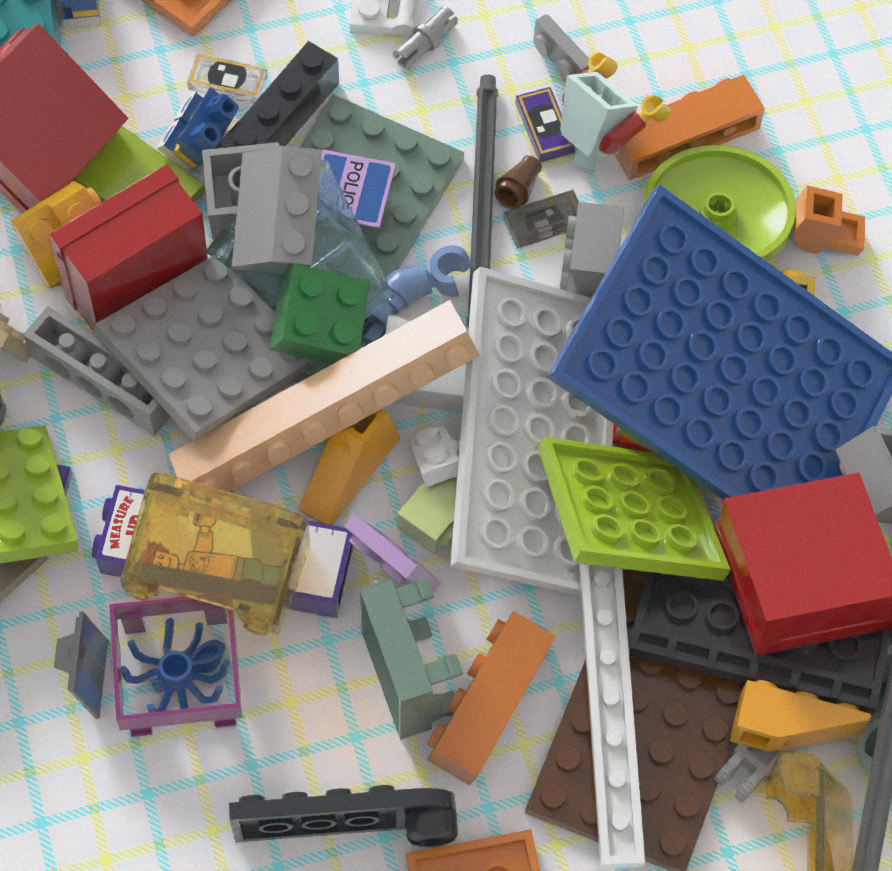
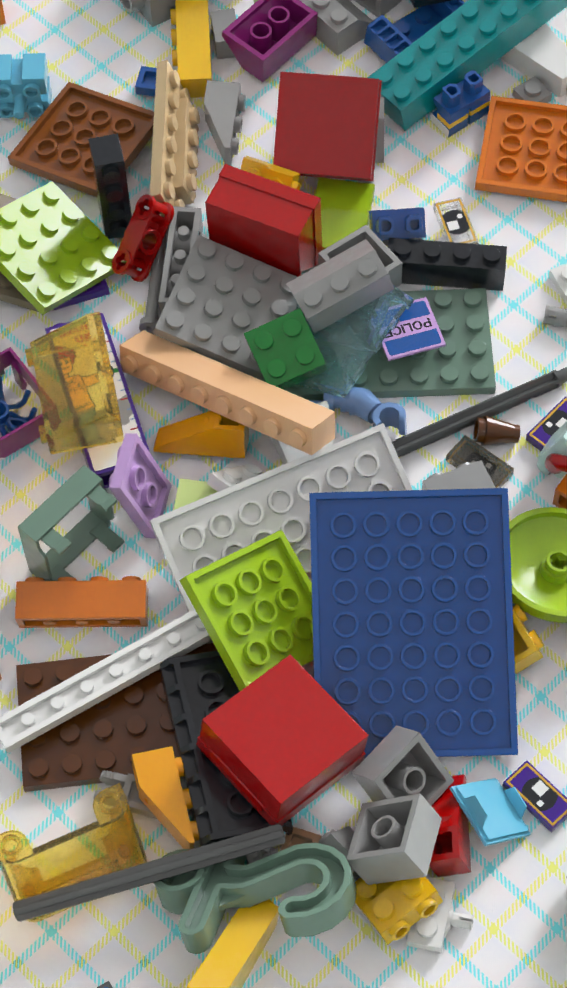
camera: 65 degrees right, 5 degrees down
none -> red piece [112,194,174,282]
none -> light grey bar [139,215,168,334]

